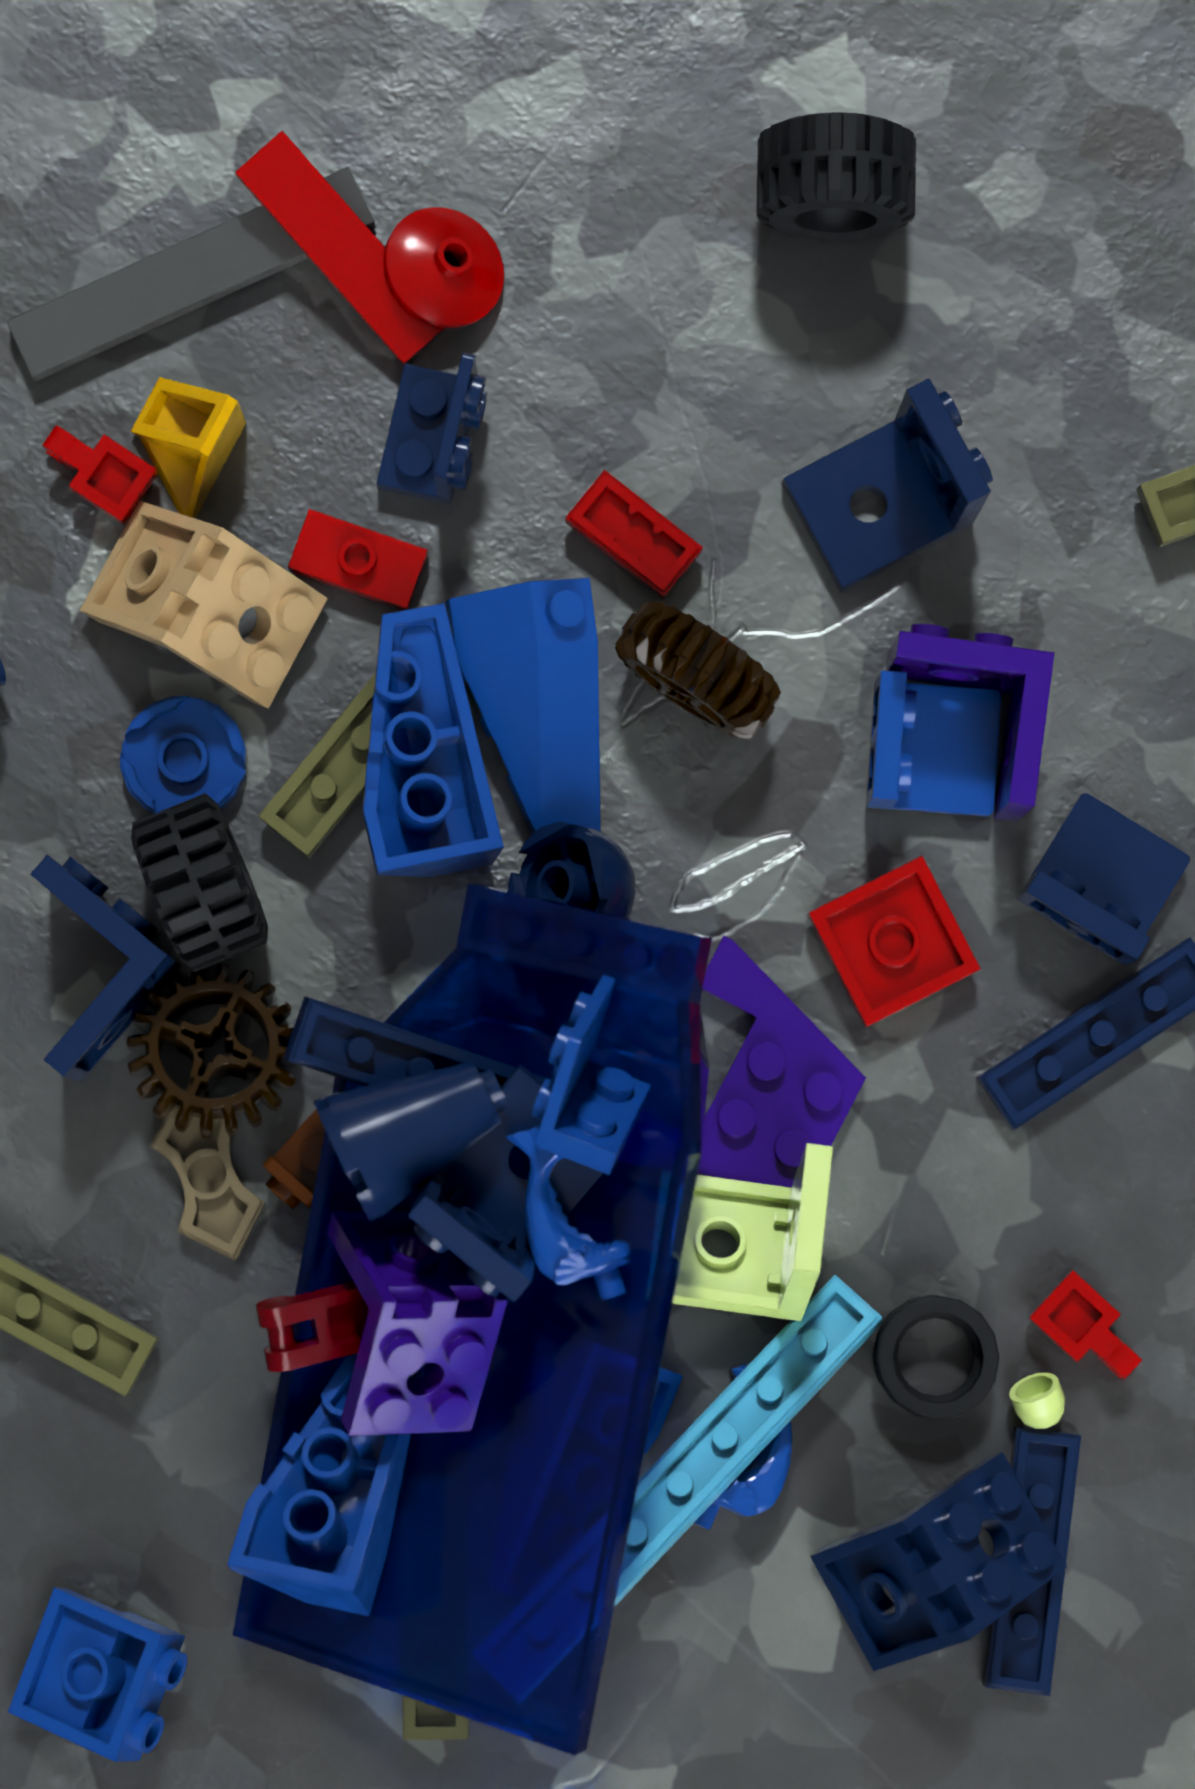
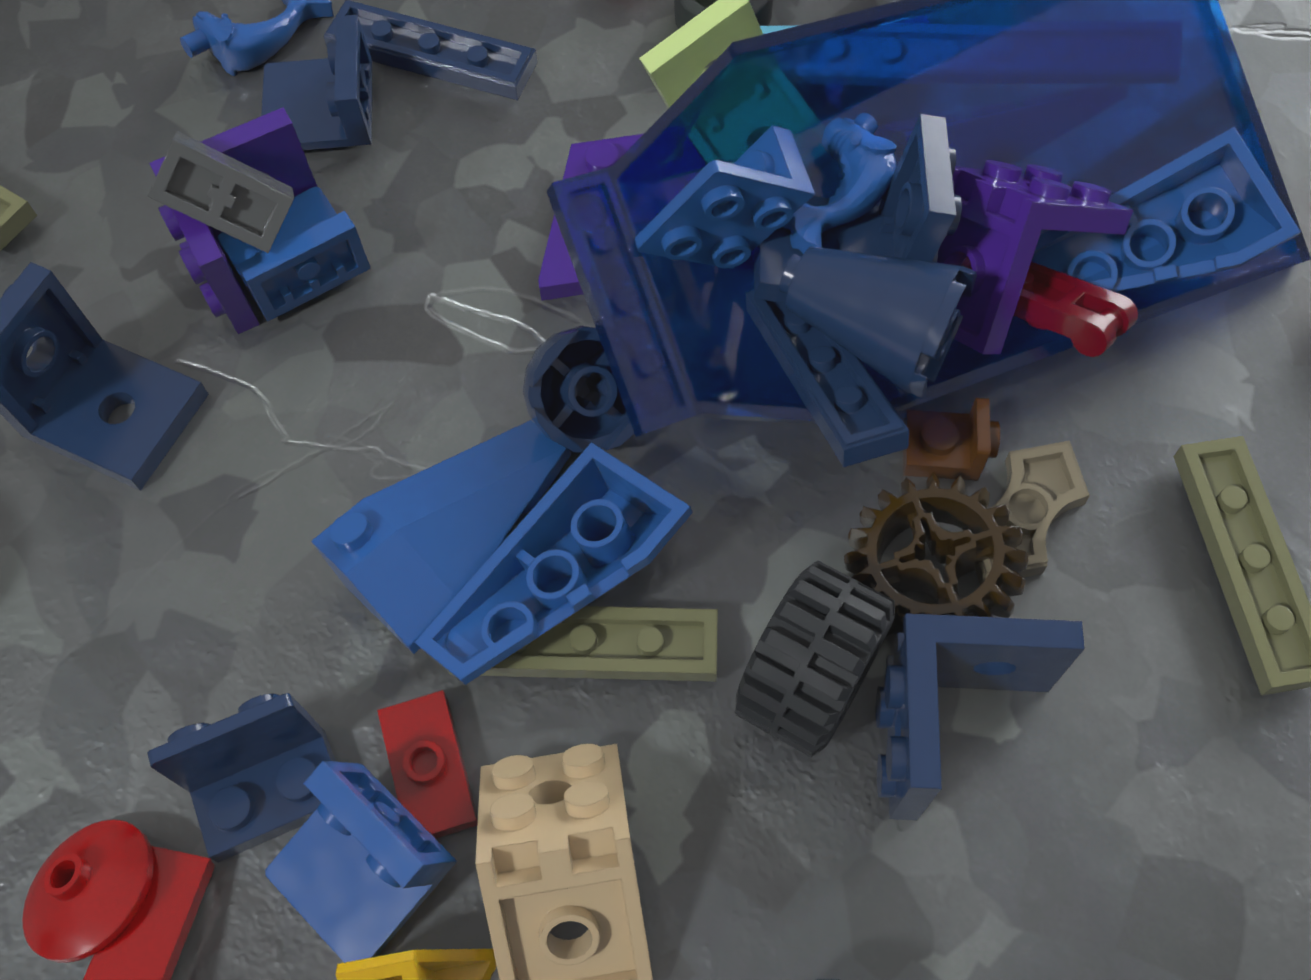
camera: 120 degrees left, 20 degrees down
blue tile [120,696,247,814] -> none
red plate [565,470,703,600] -> none
dark brown gear [615,601,781,739] -> none
red plate [807,856,981,1028] -> none
none -> dark grey hinge [147,131,294,253]
none -> blue bracket [265,761,457,963]

